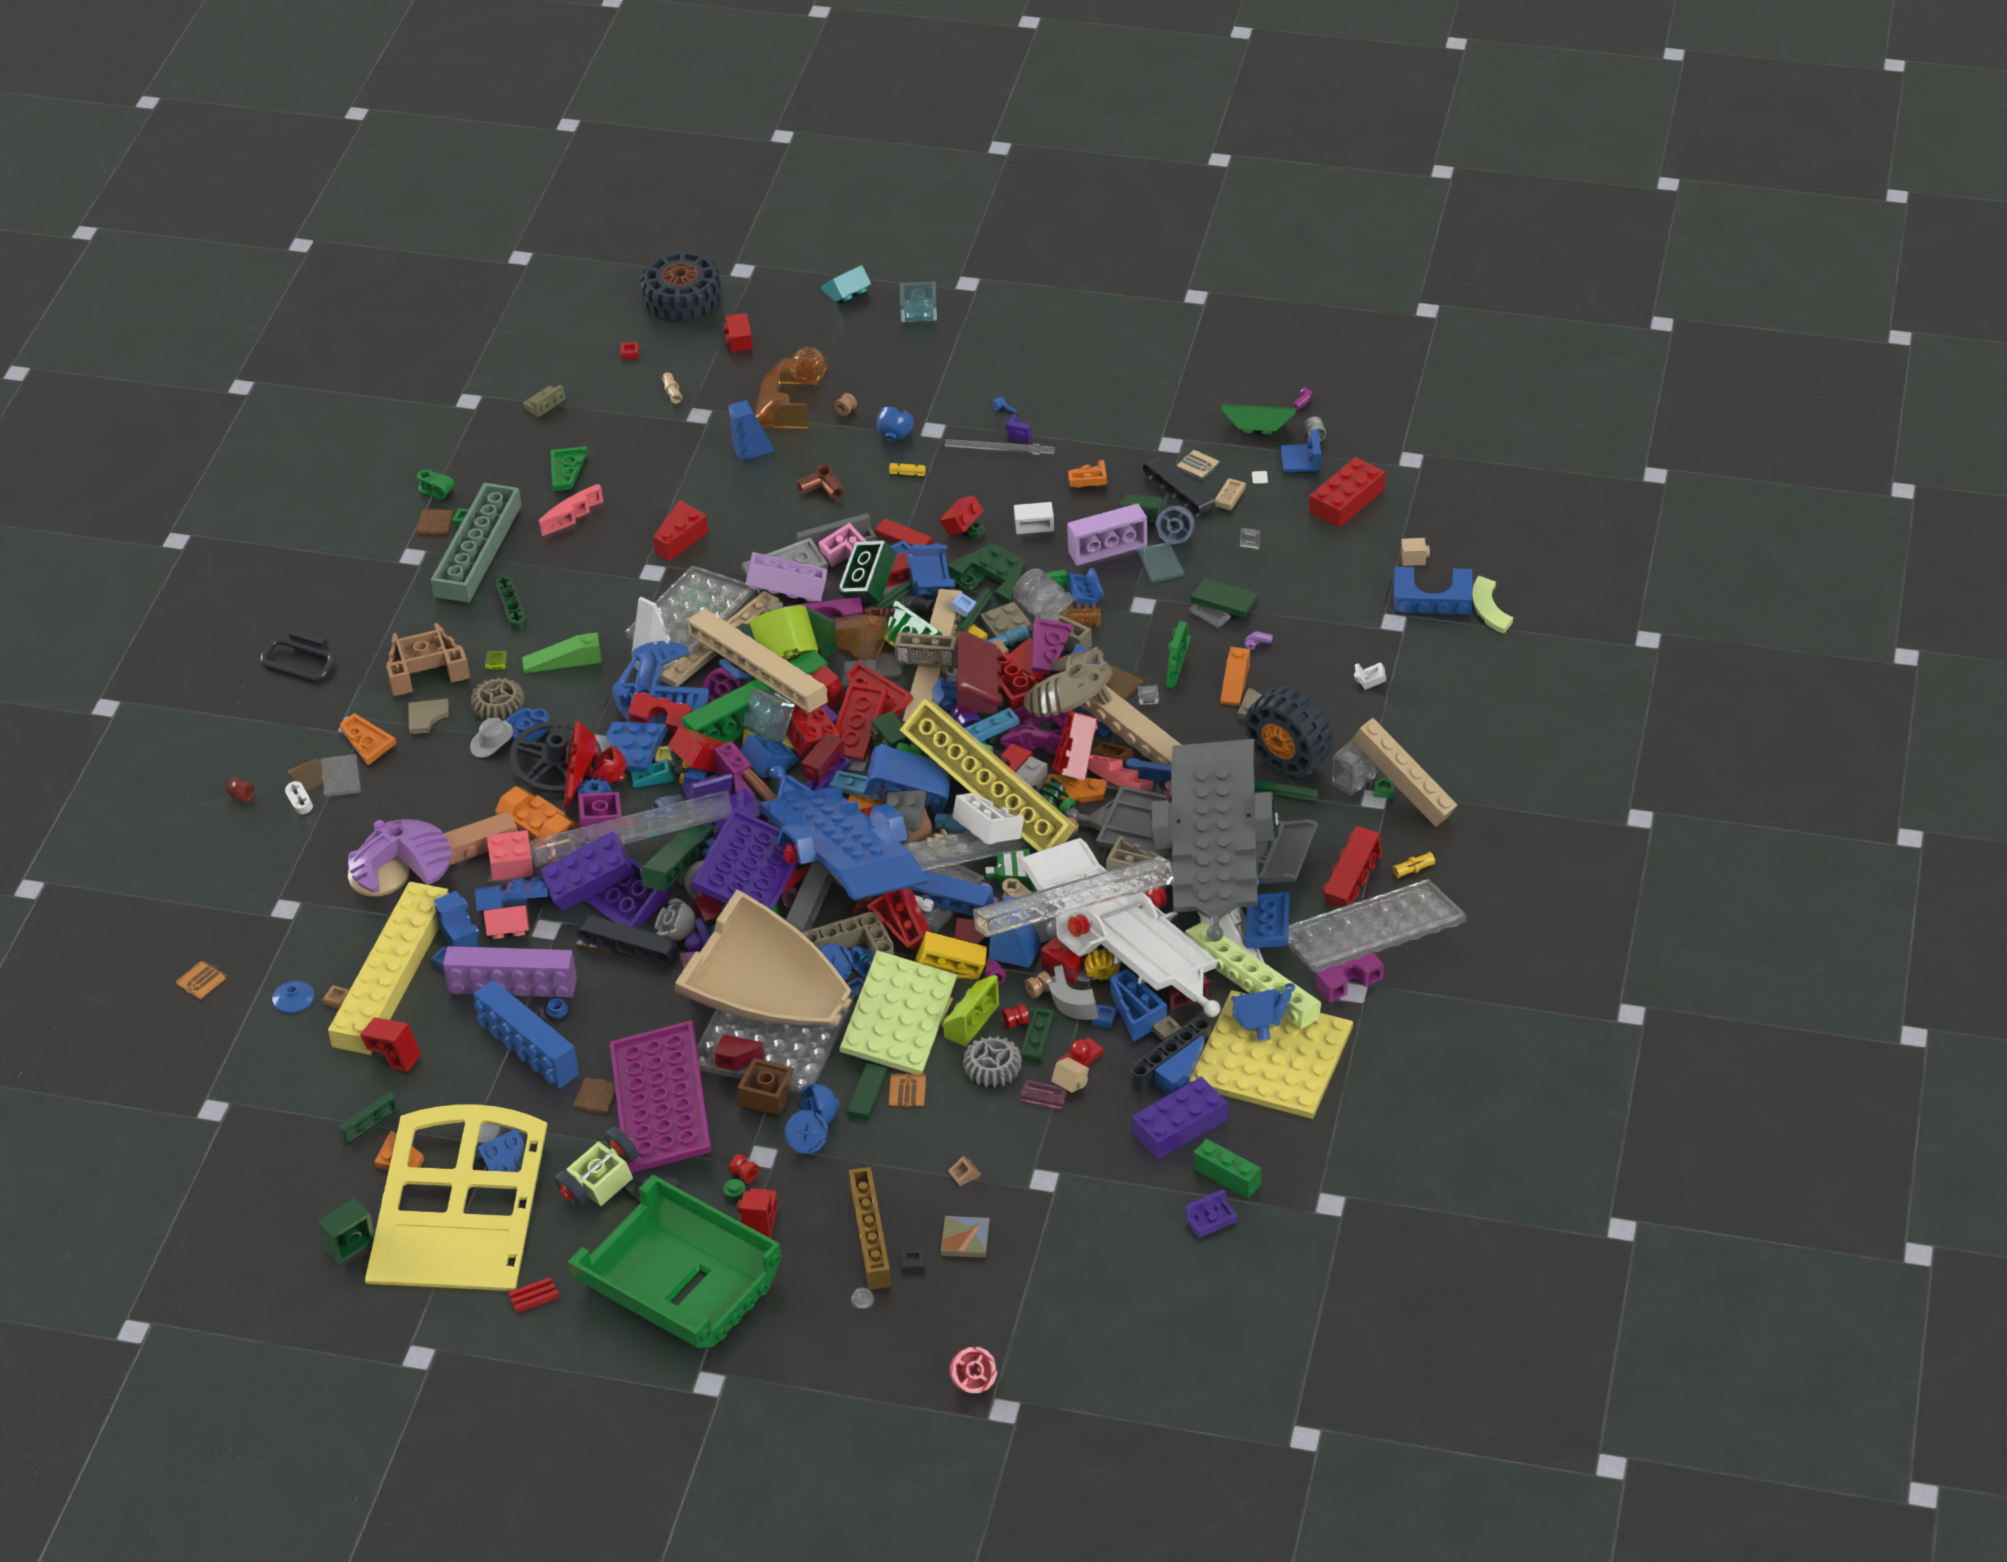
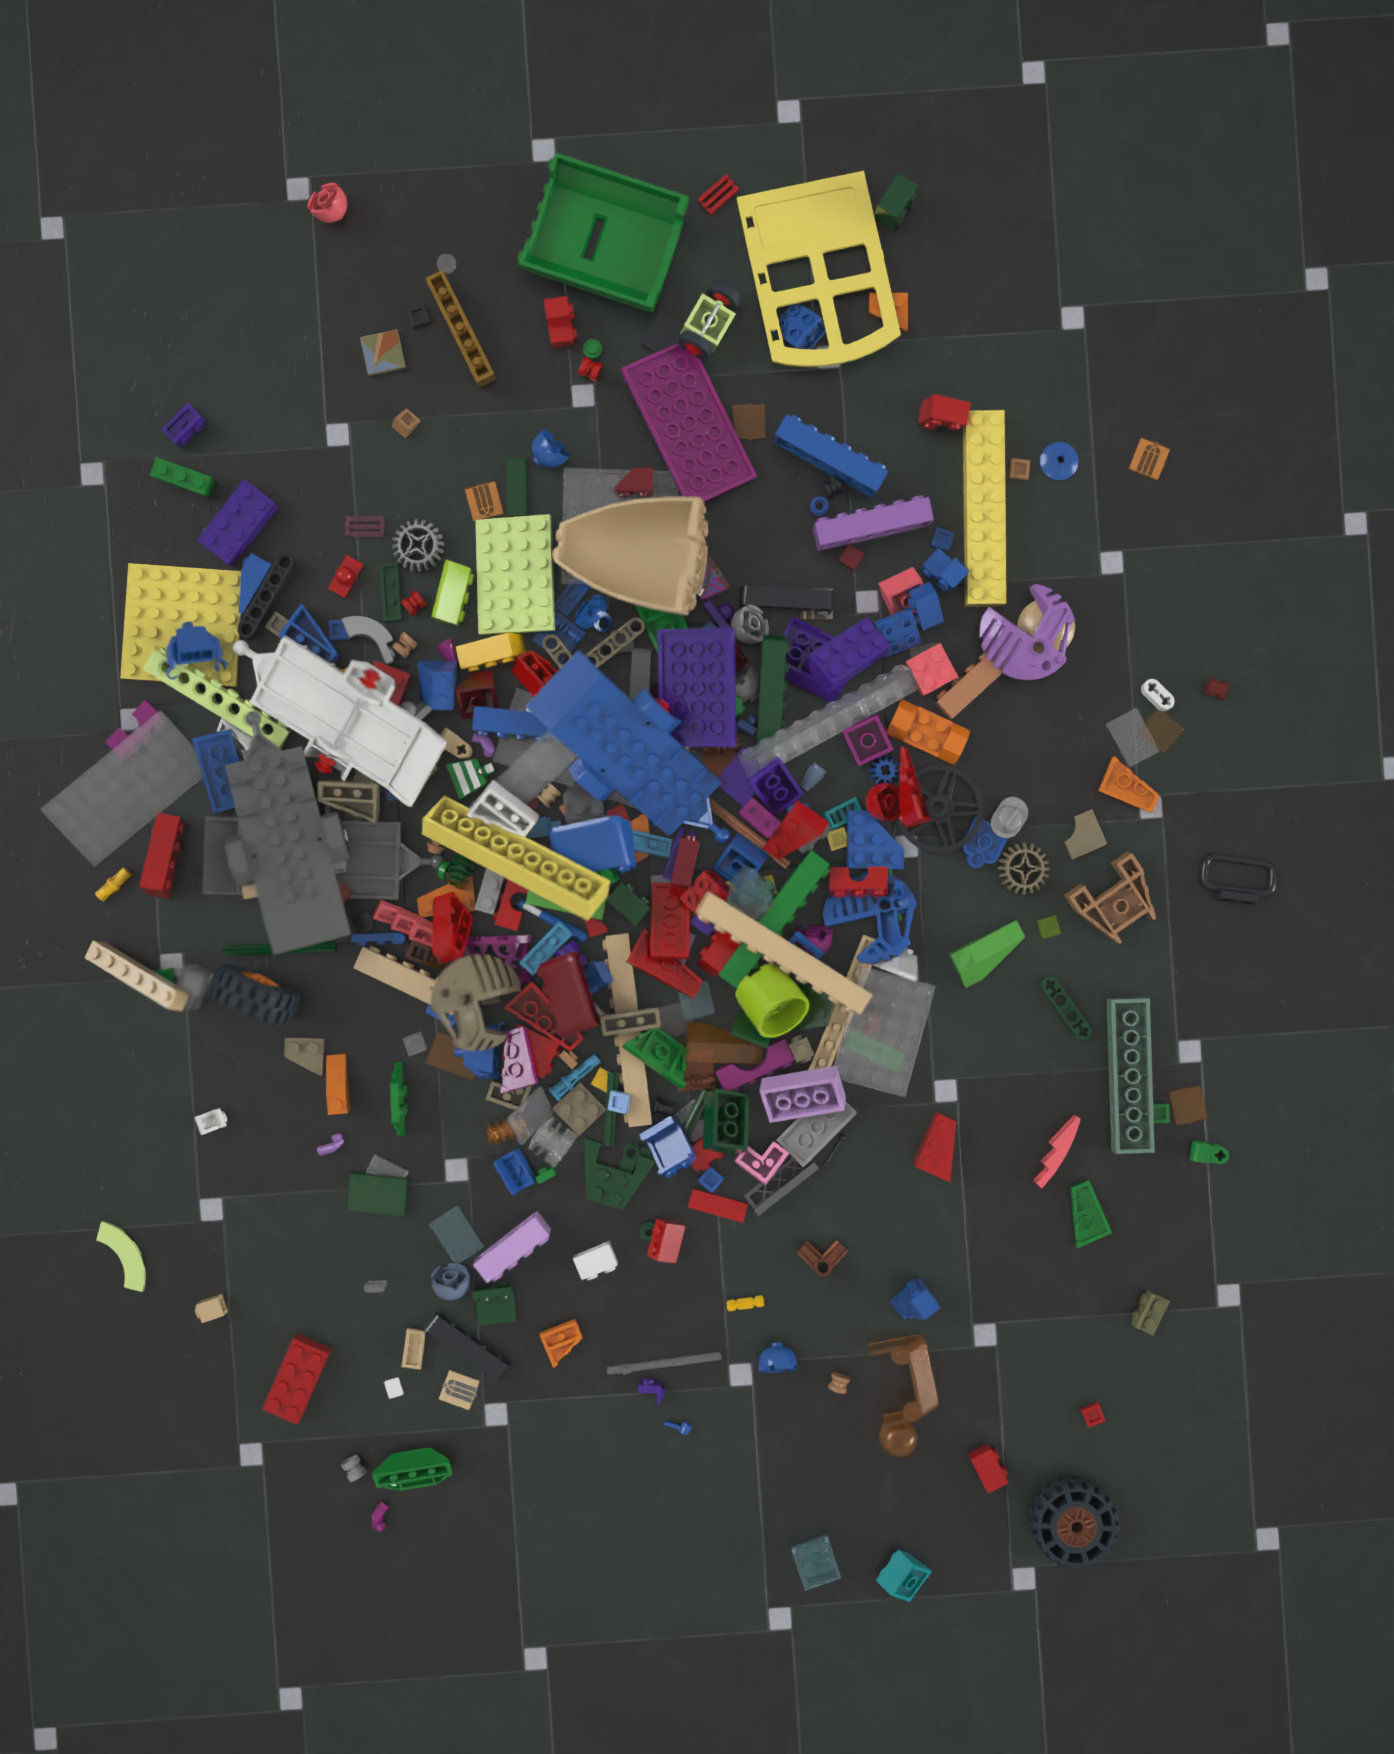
camera: 160 degrees right, 45 degrees up
dark green tile [338,1091,398,1144] -> none
tan pin [662,373,682,404] -> none
reddish brown slope [738,1058,794,1116] -> none
blue tile [785,1110,828,1154] -> none
clear brick [973,856,1174,937] -> none
tan brick [1051,1057,1089,1092] -> none
blue bracket [1281,430,1321,472] -> none
blue arch [1394,567,1472,614] -> none

